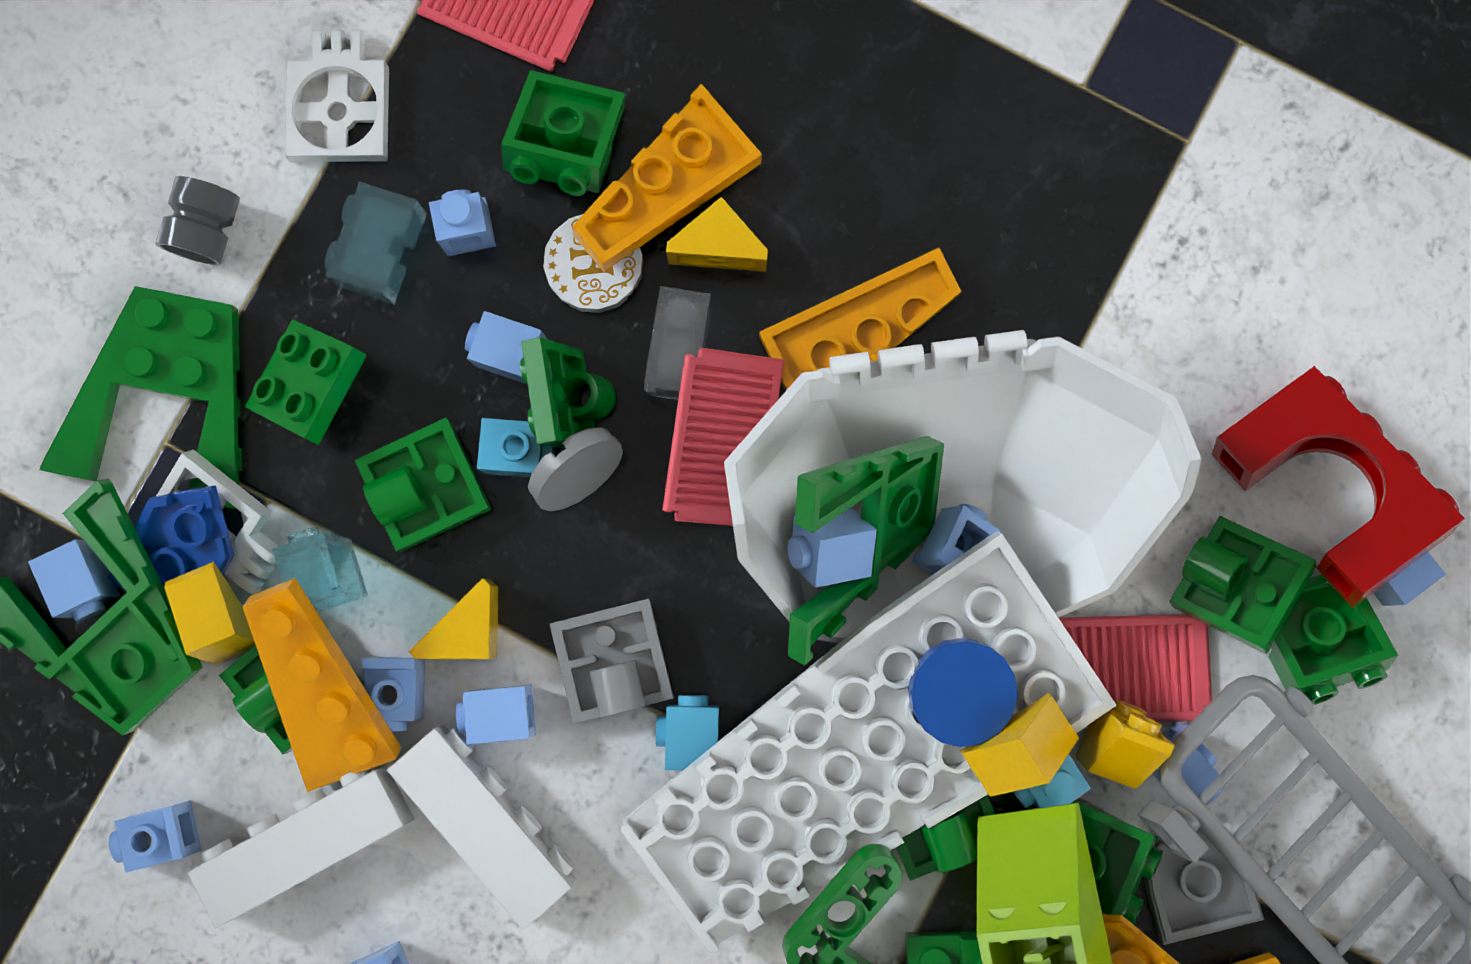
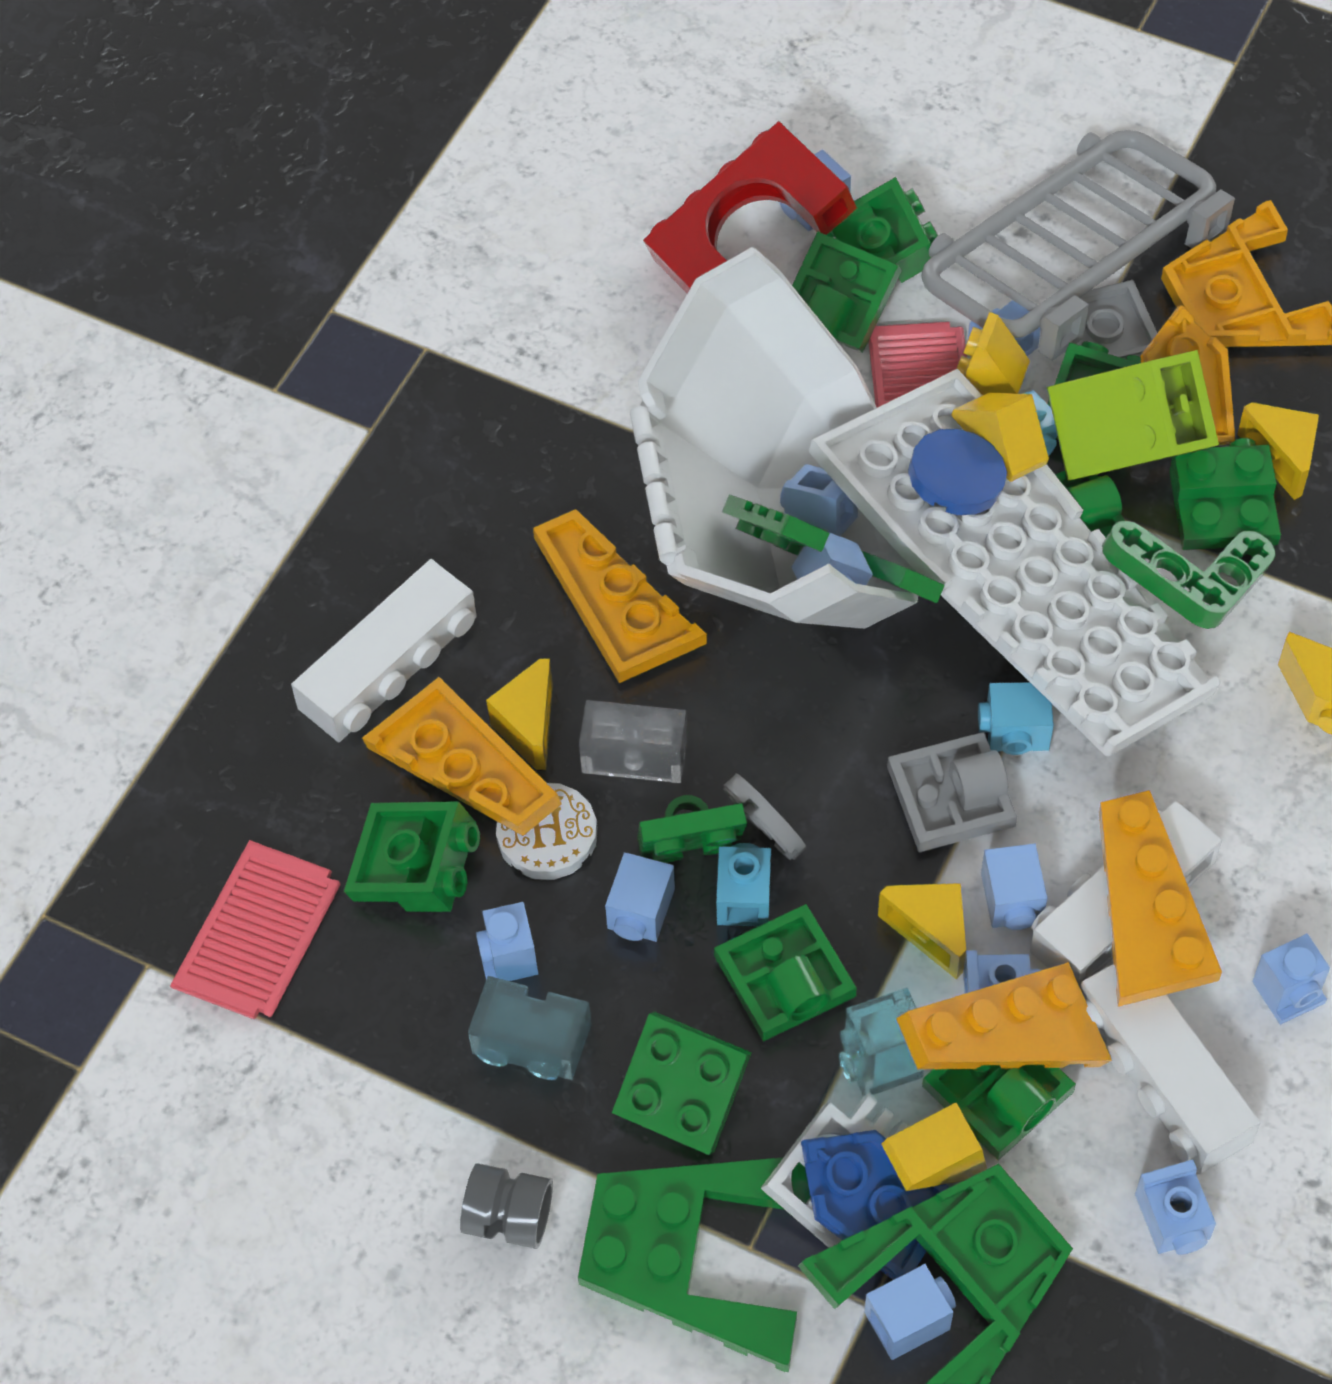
camera: 90 degrees left, 25 degrees down
white piece [284,30,389,162] -> none
coral window [662,347,784,526] -> none
none -> white brick [291,559,477,743]
none -> light orange wing [1098,790,1222,1007]

